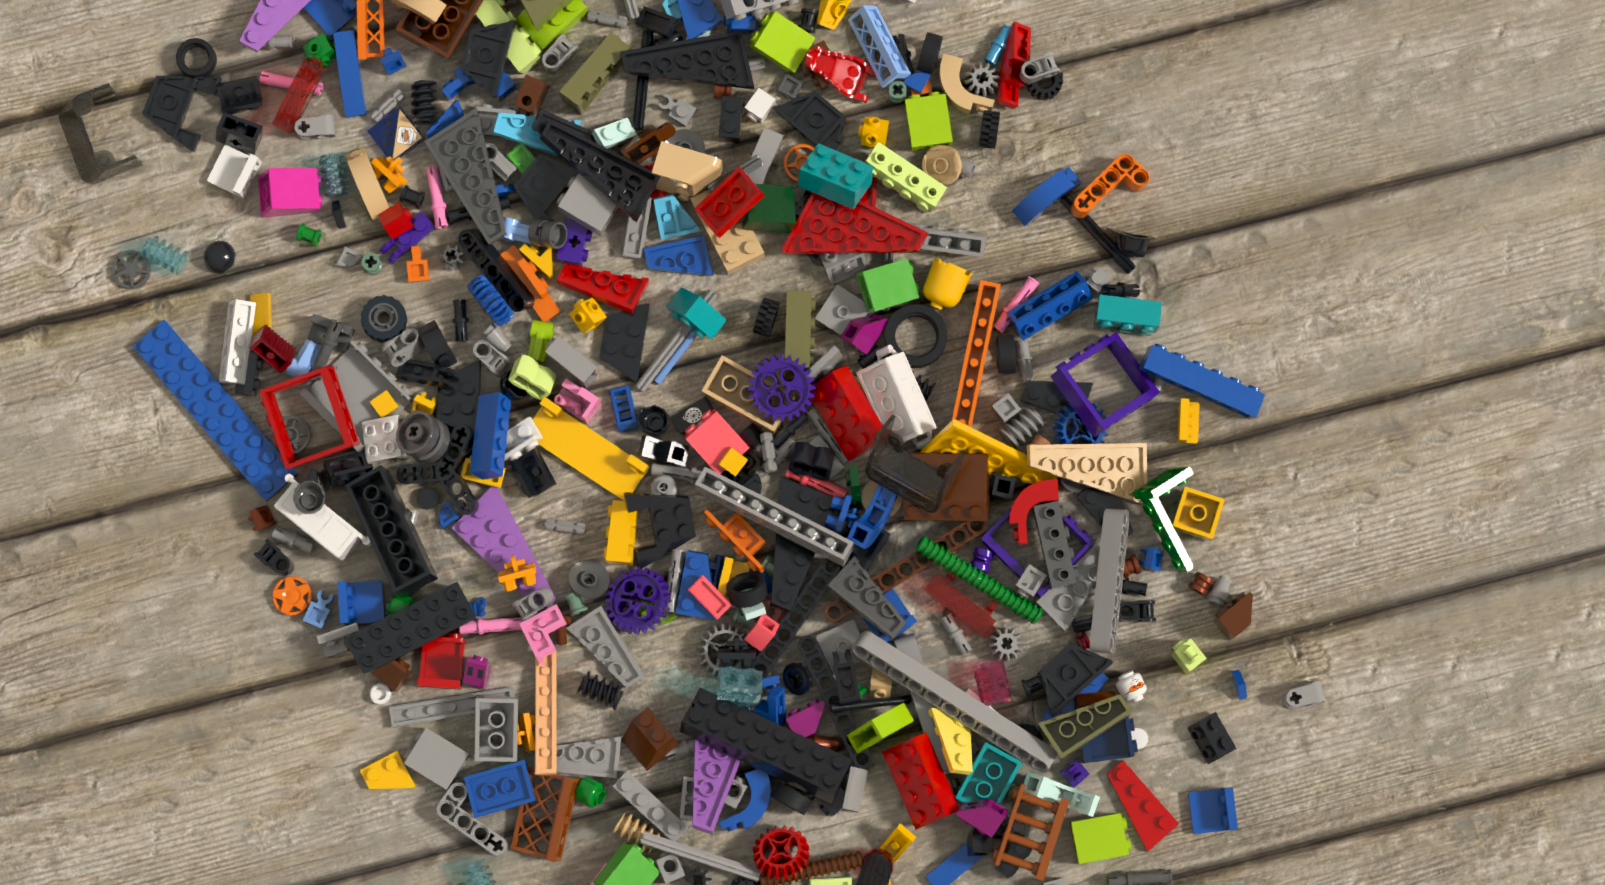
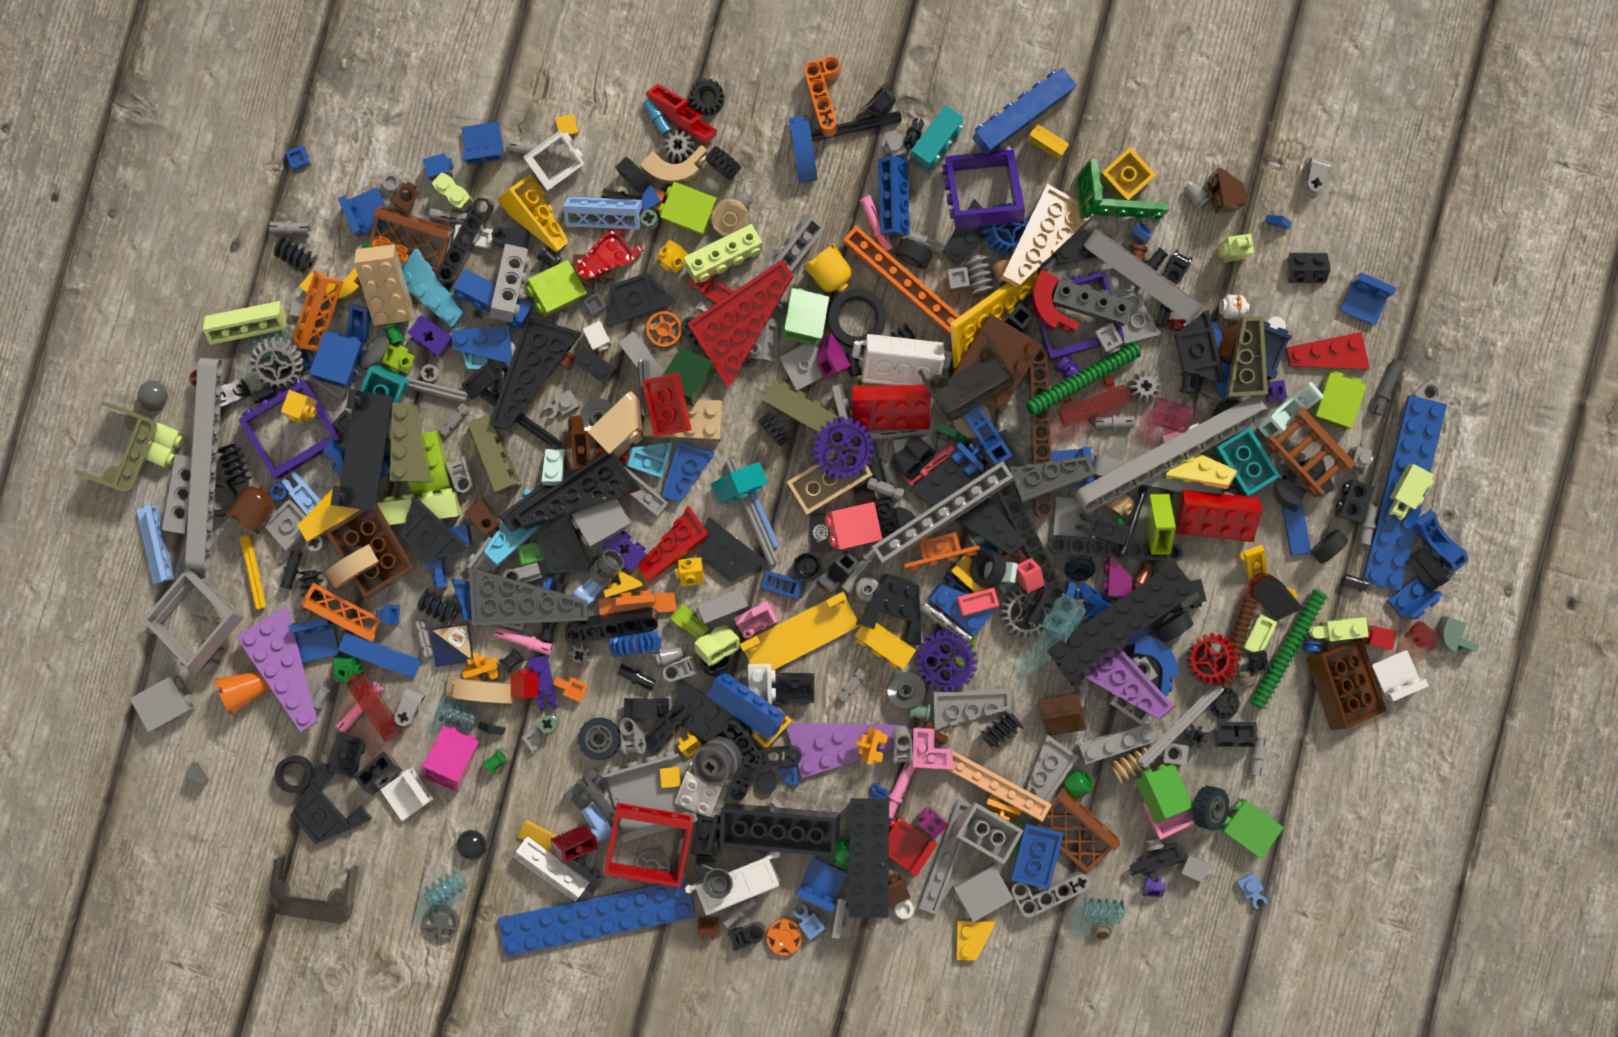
camera: 65 degrees left, 5 degrees up
yellow tile [718,447,748,477] -> none
teal brick [798,143,874,210] -> none
light grey slope [843,766,868,813] -> none
magenta slope [956,799,1008,838] -> none
light grey piece [1019,52,1061,84] -> none
copper wheel [1188,571,1215,597] -> none

